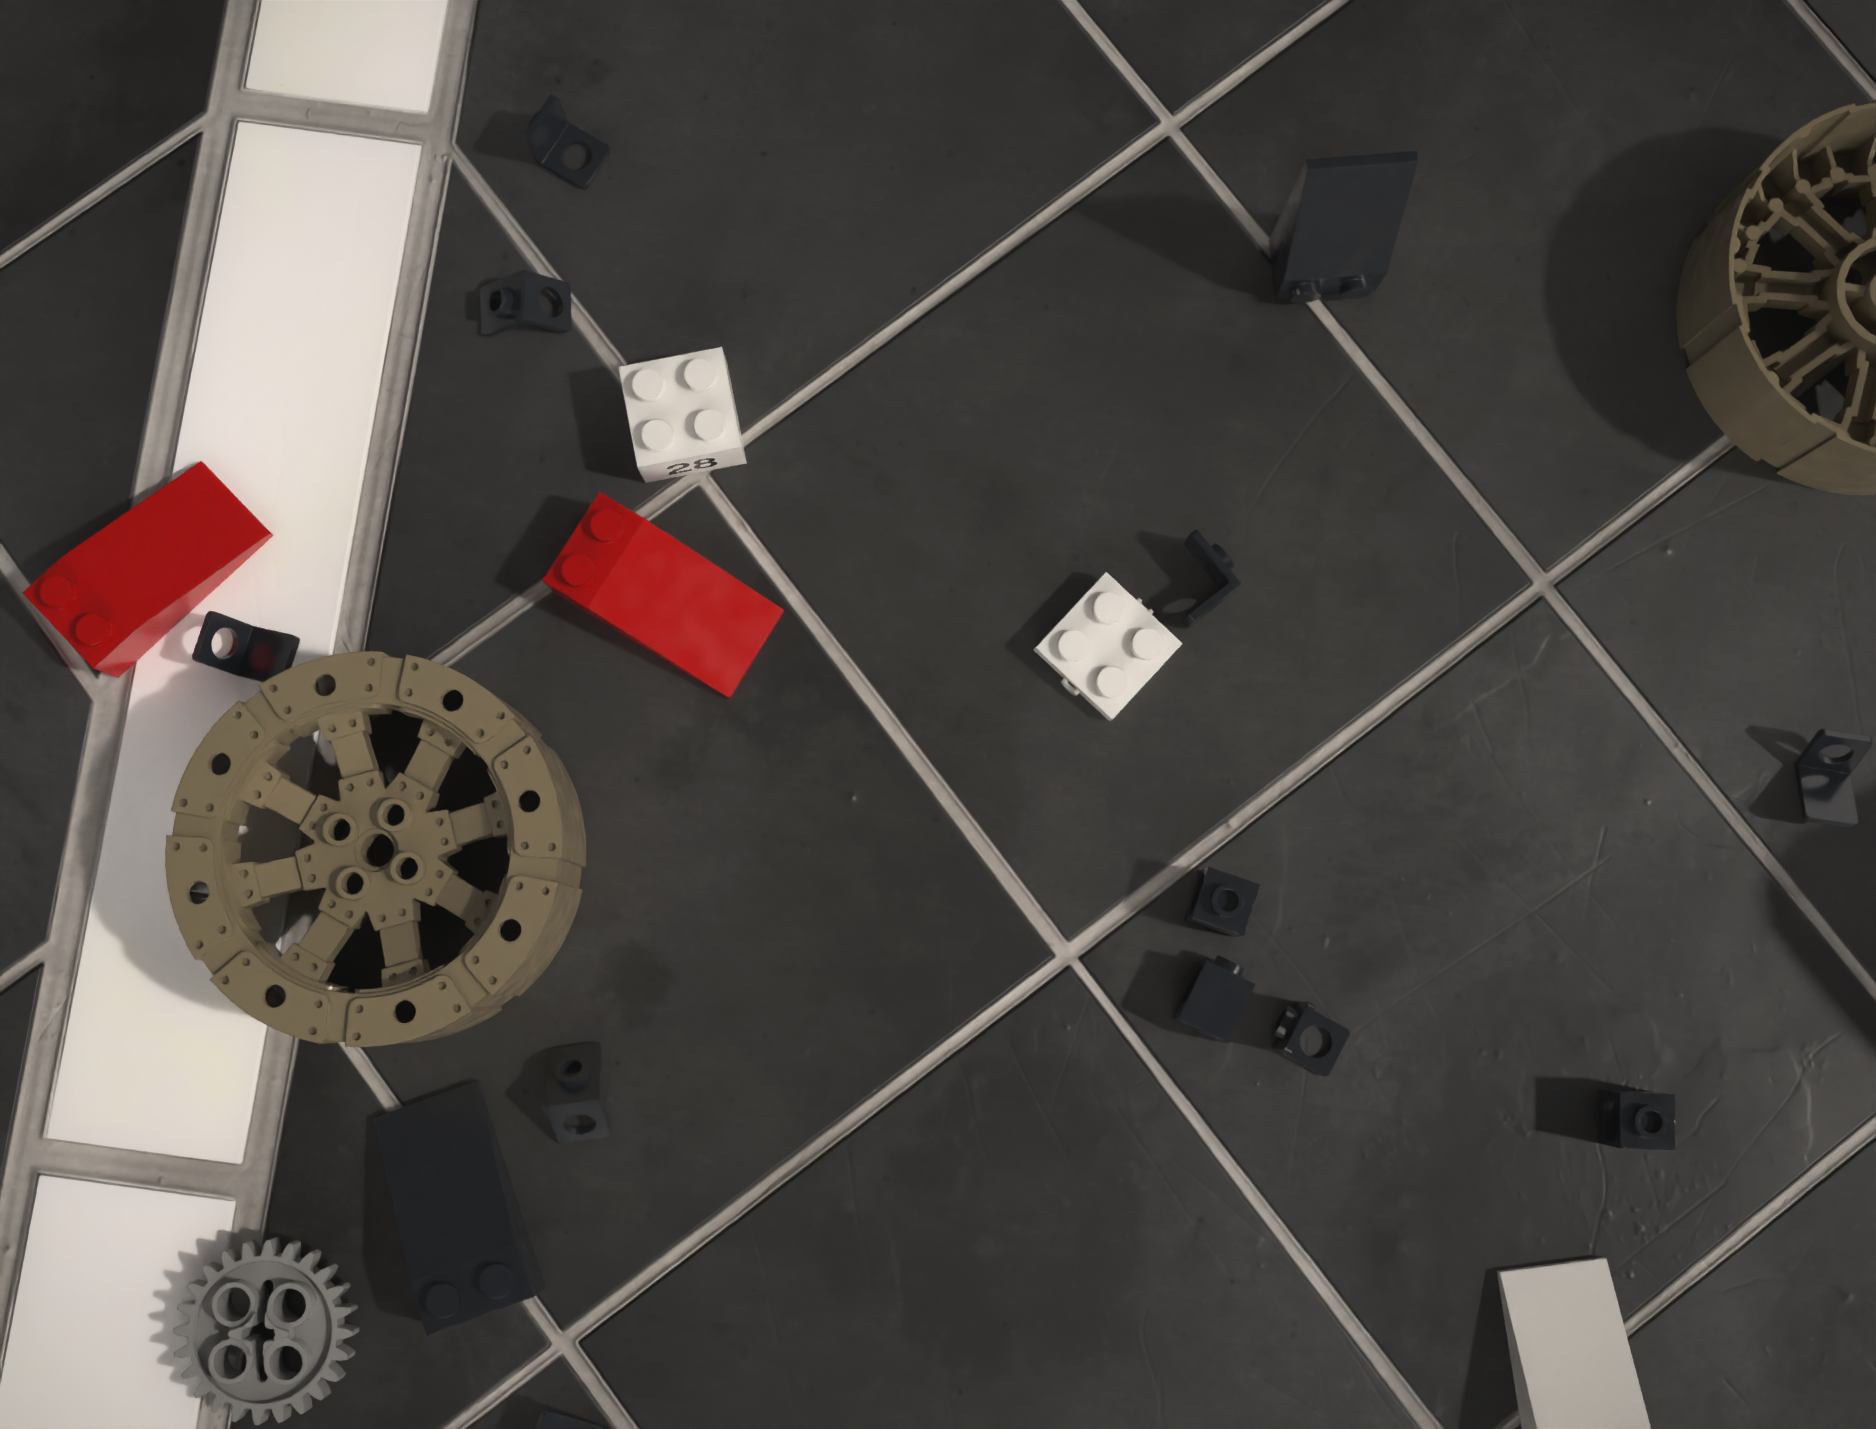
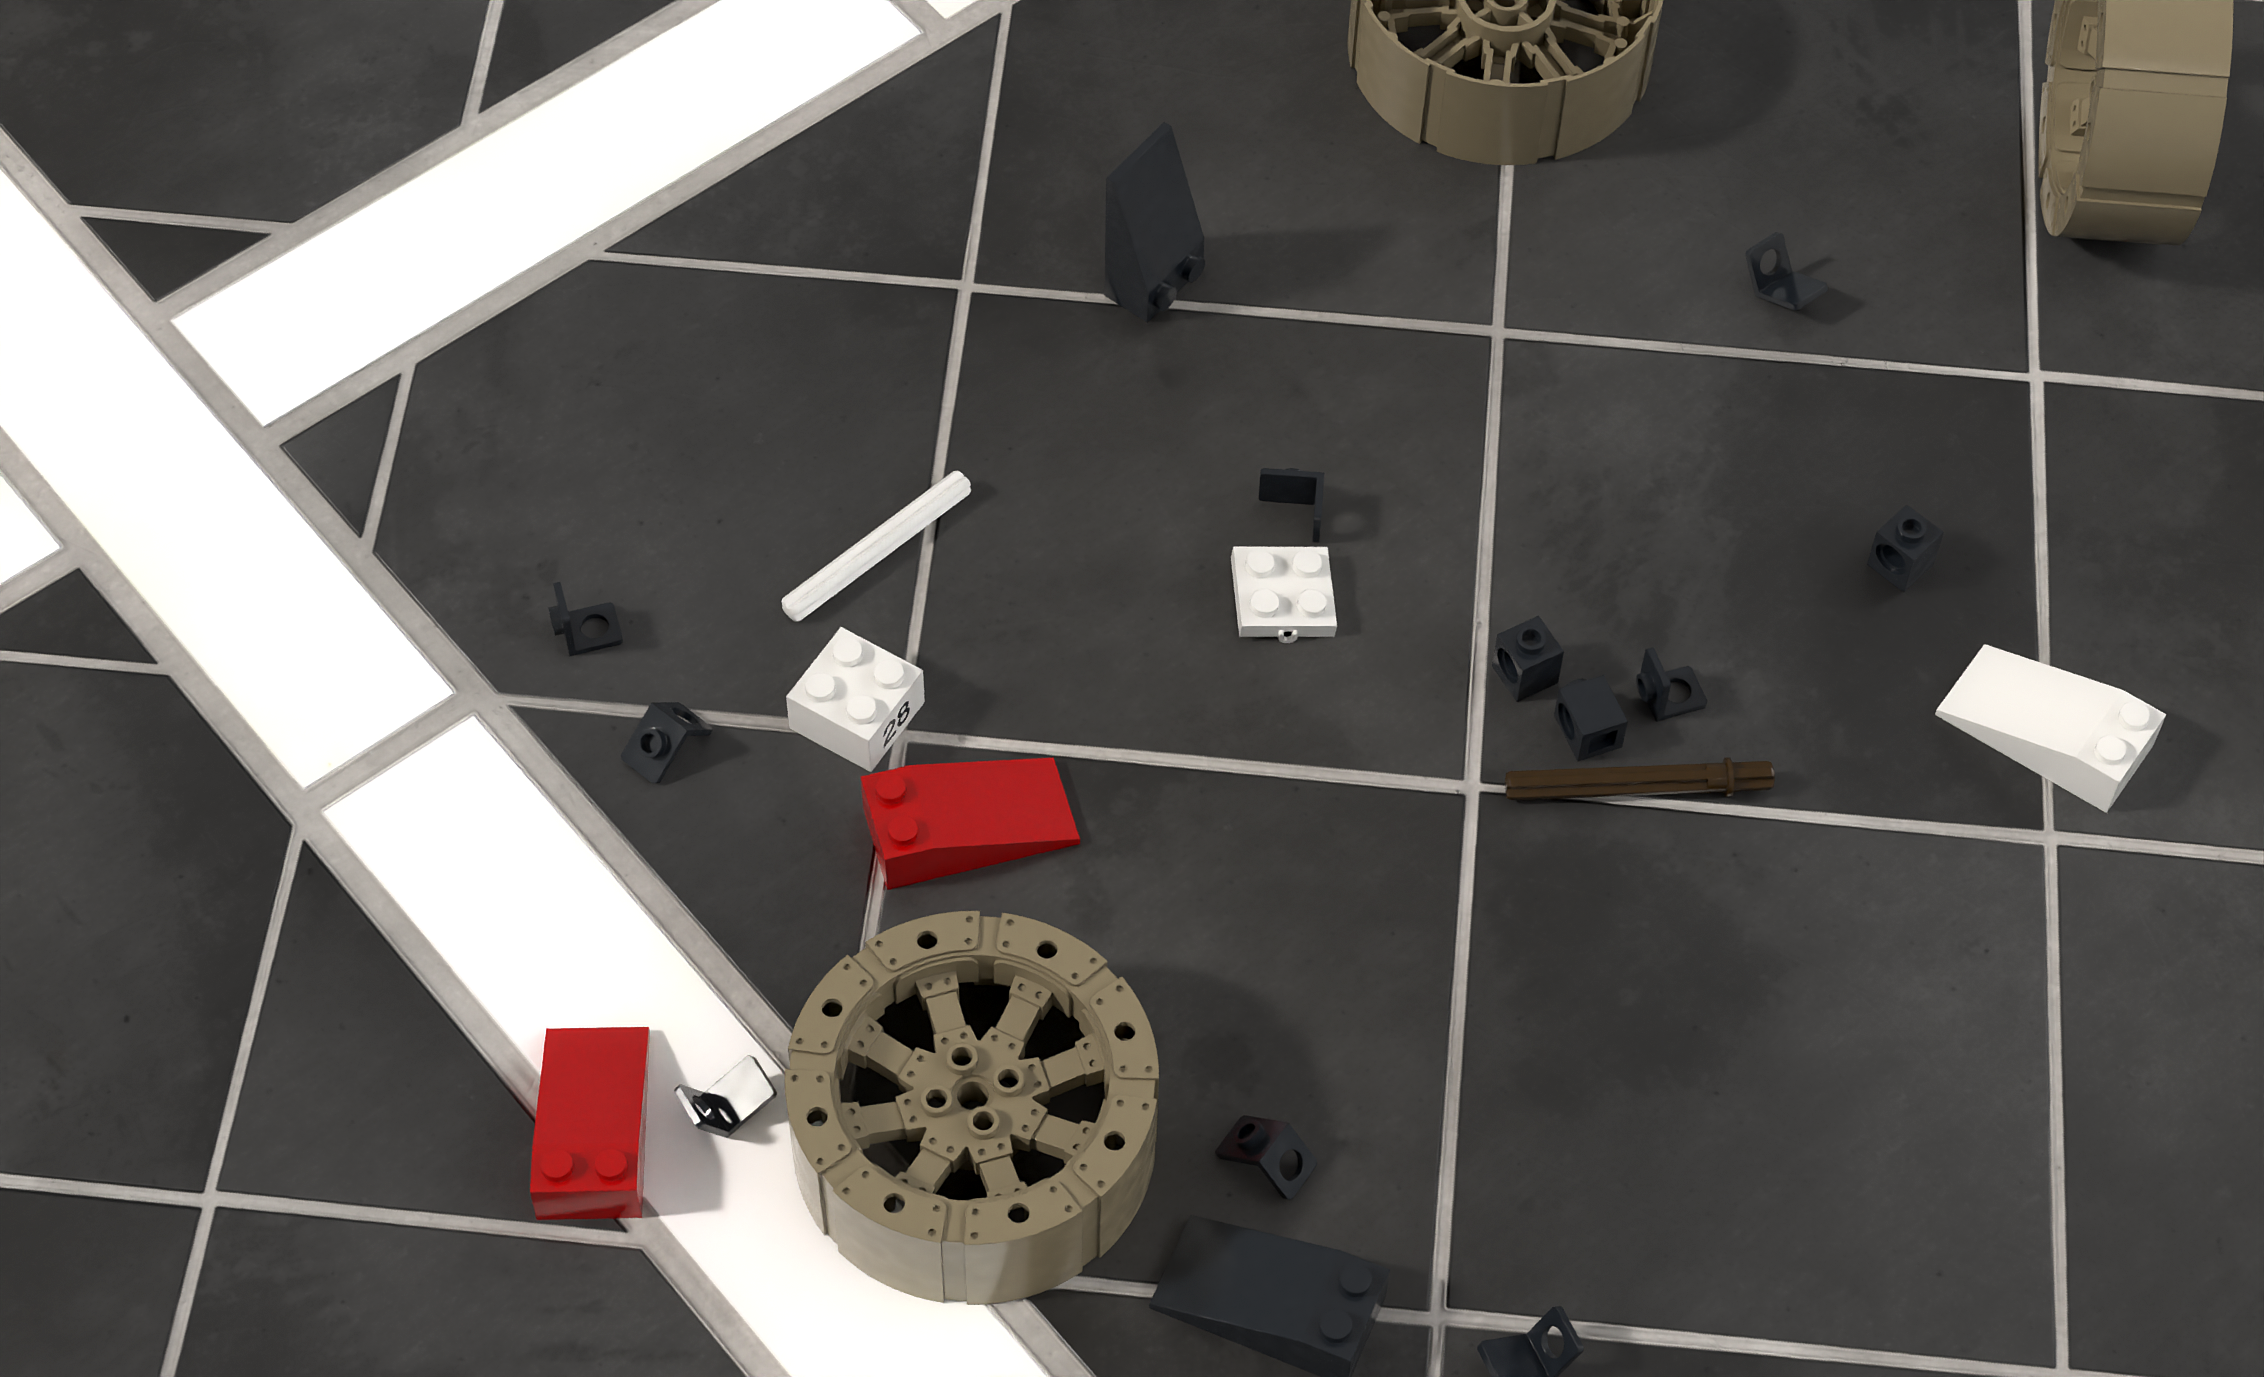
camera: 45 degrees left, 25 degrees down
none -> white axle [781,471,971,622]
none -> dark brown axle [1505,757,1775,800]

